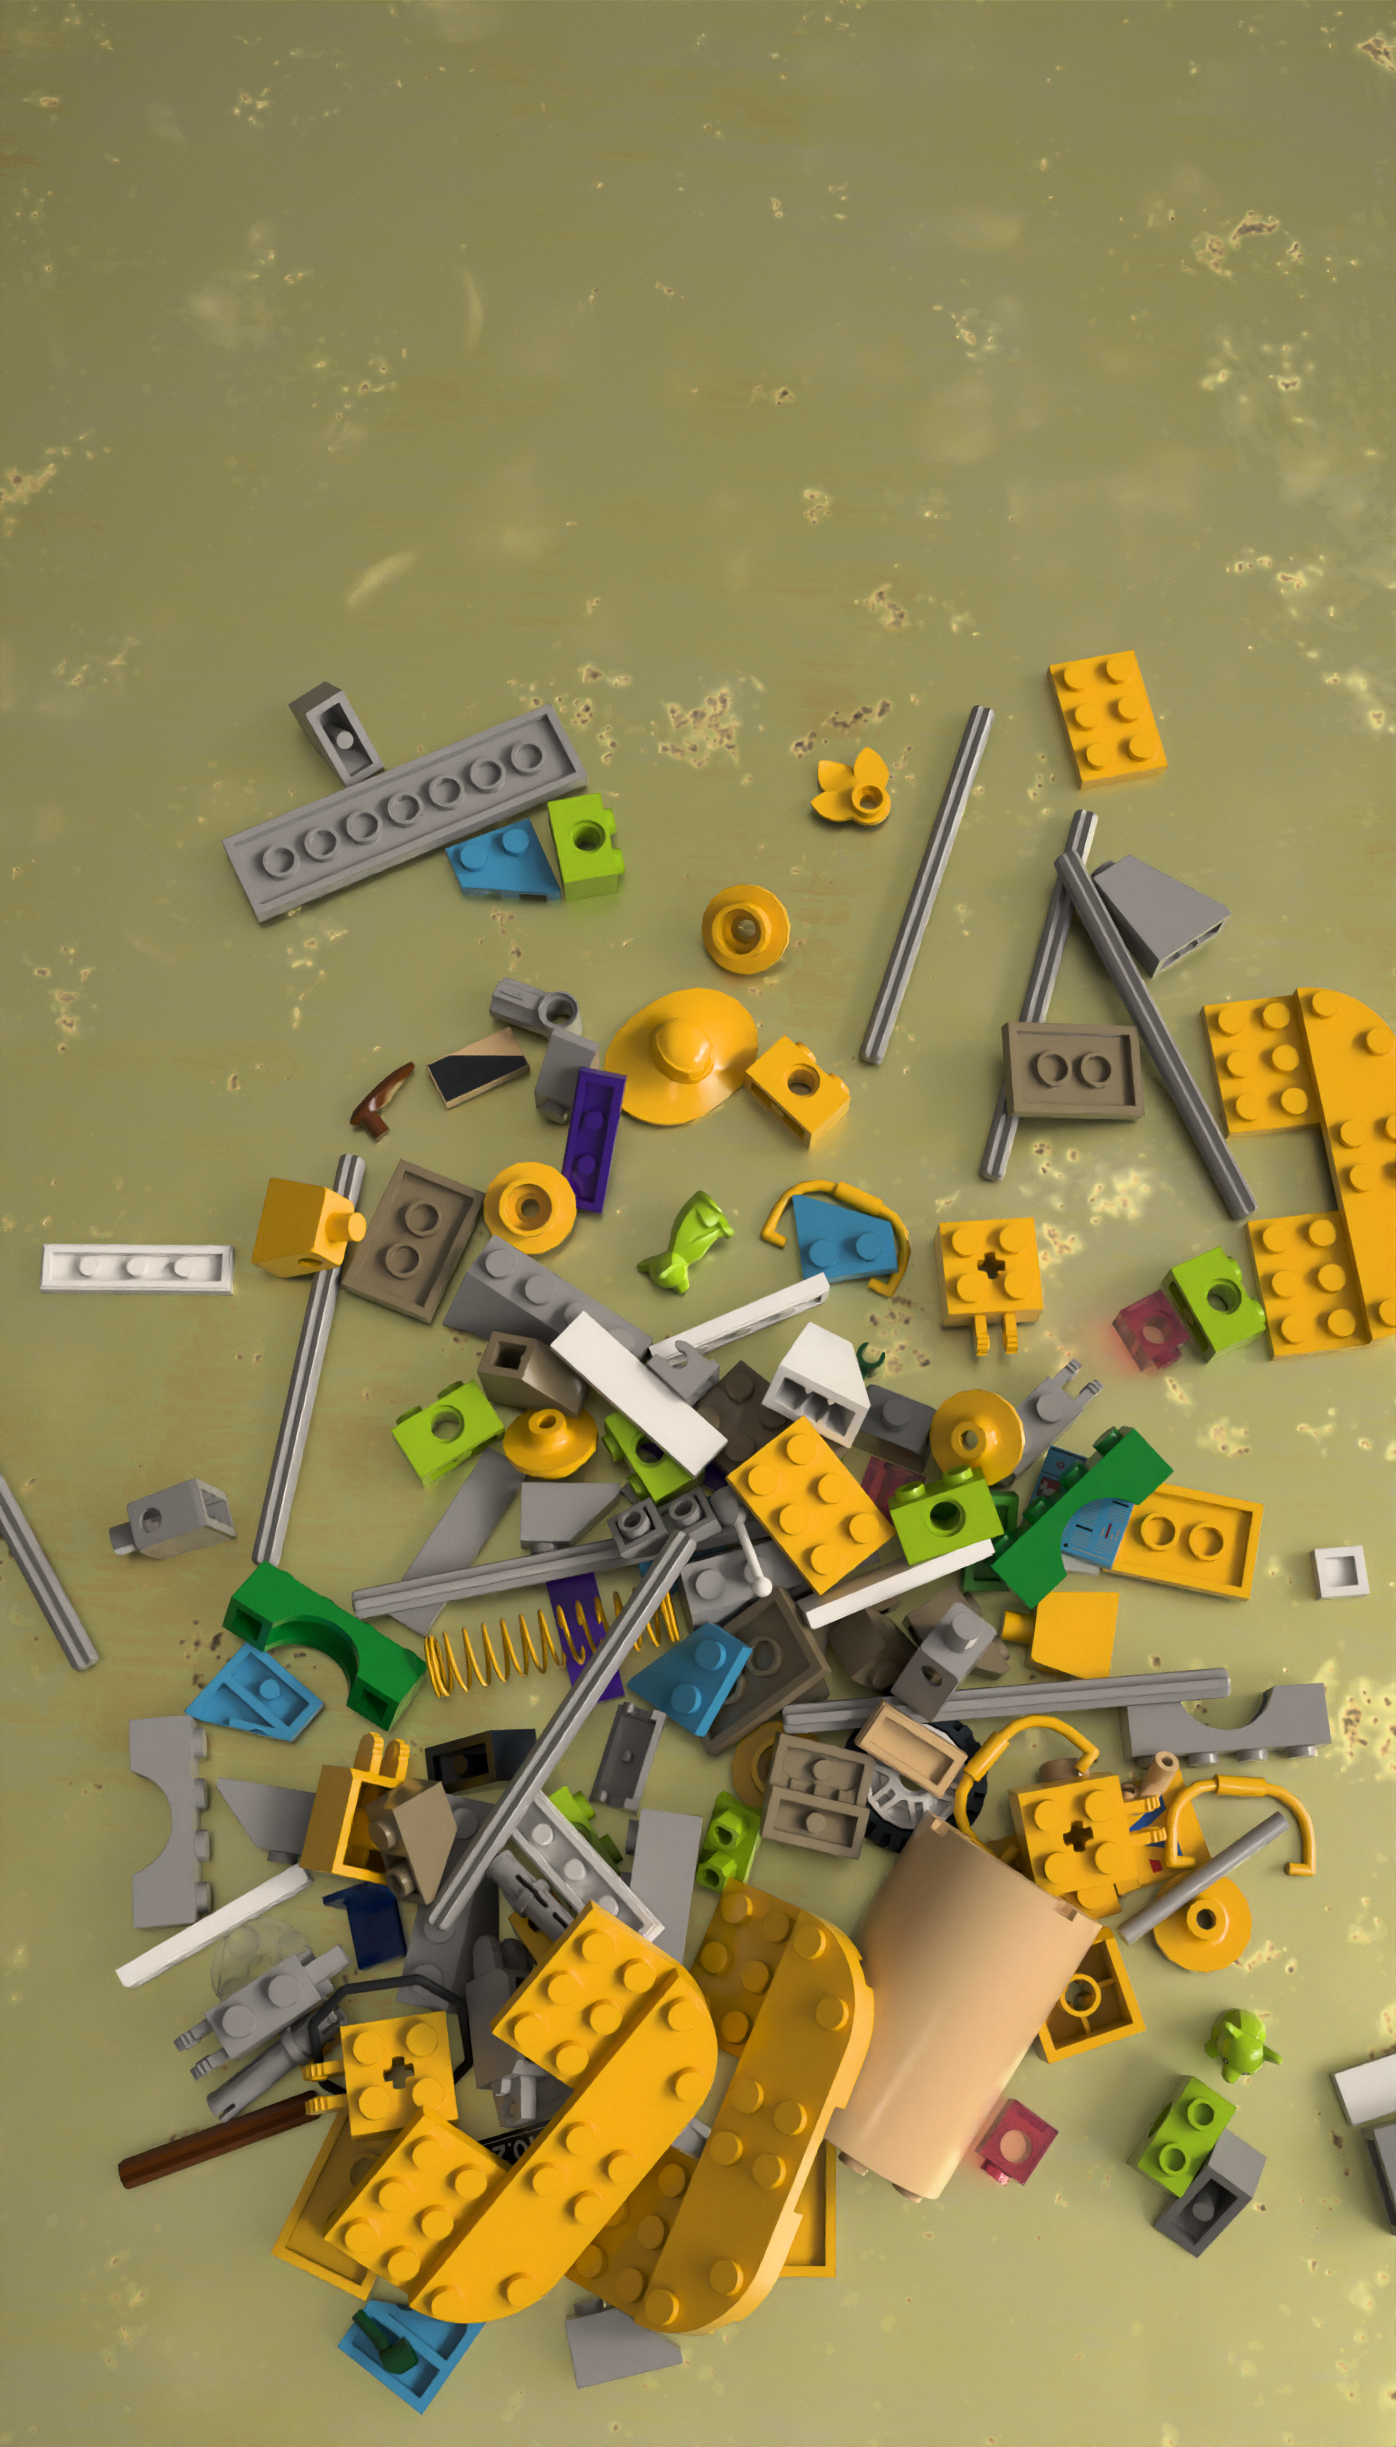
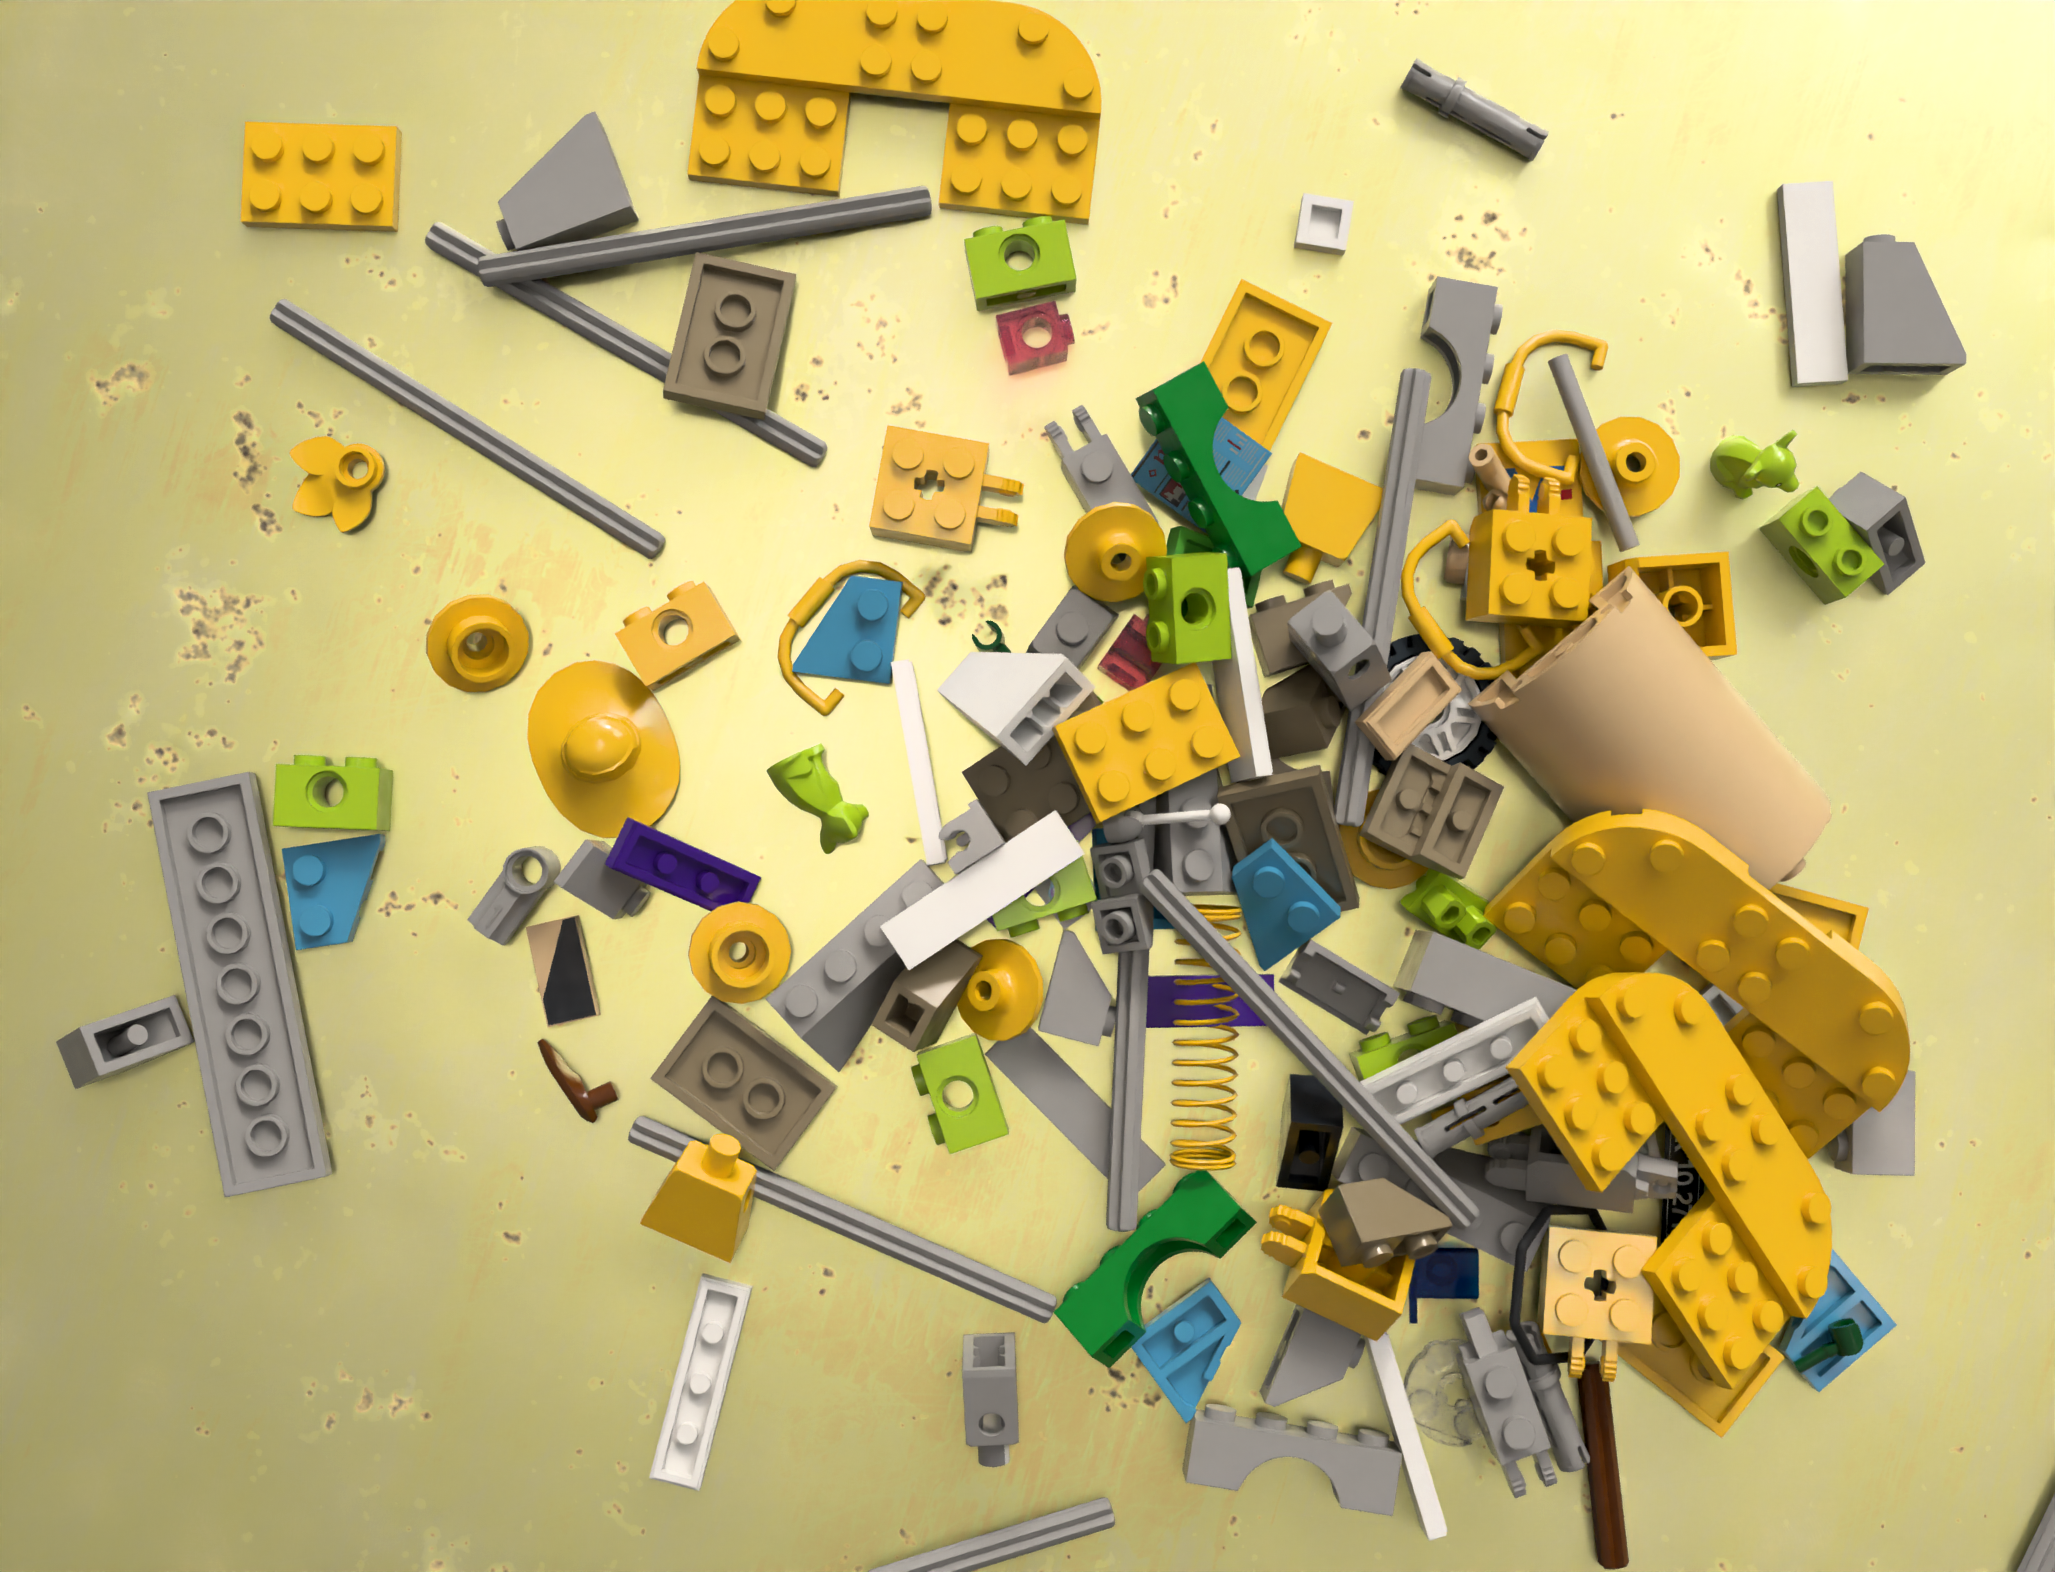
camera: 80 degrees left, 15 degrees up
clear pink brick [974,2098,1059,2187] -> none

